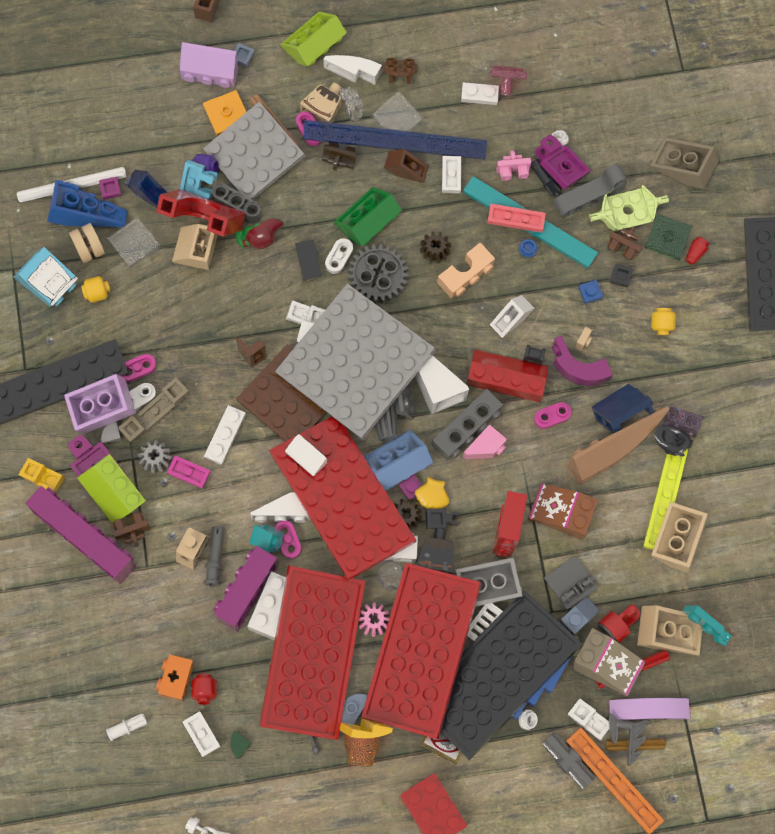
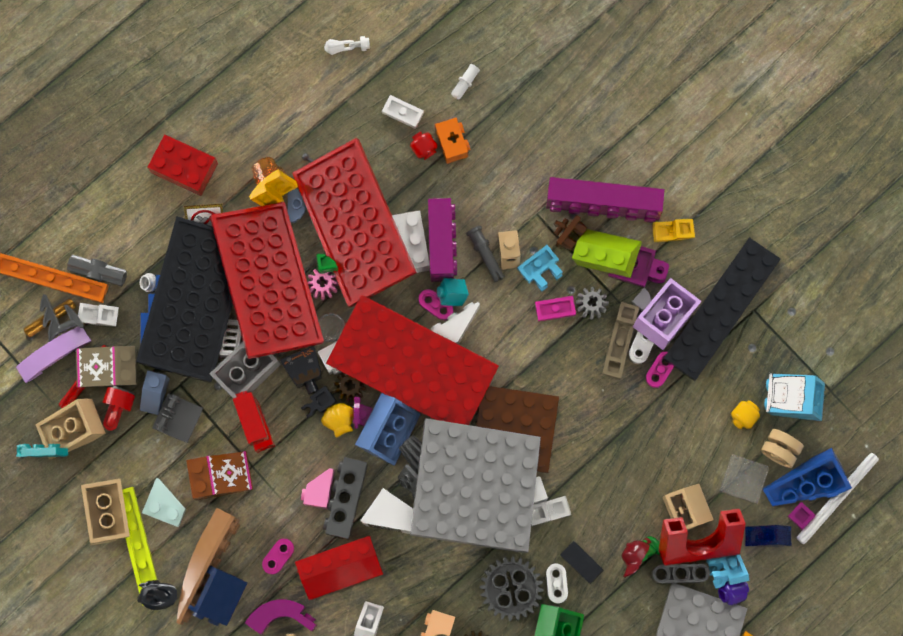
camera: 155 degrees right, 5 degrees up
white plate [204,405,246,465] -> none
dark green tile [231,731,251,759] -> none
reddish brown panel [236,337,267,368] -> none
white slope [285,434,327,477] -> none
black bush [523,344,546,365] -> none
leg [664,407,704,437] -> none
none -> light aqua wing [142,478,186,527]
none -> green tile [316,254,338,274]
none -> magenta piece [353,397,361,428]
none -> medium azure plate [517,245,563,292]

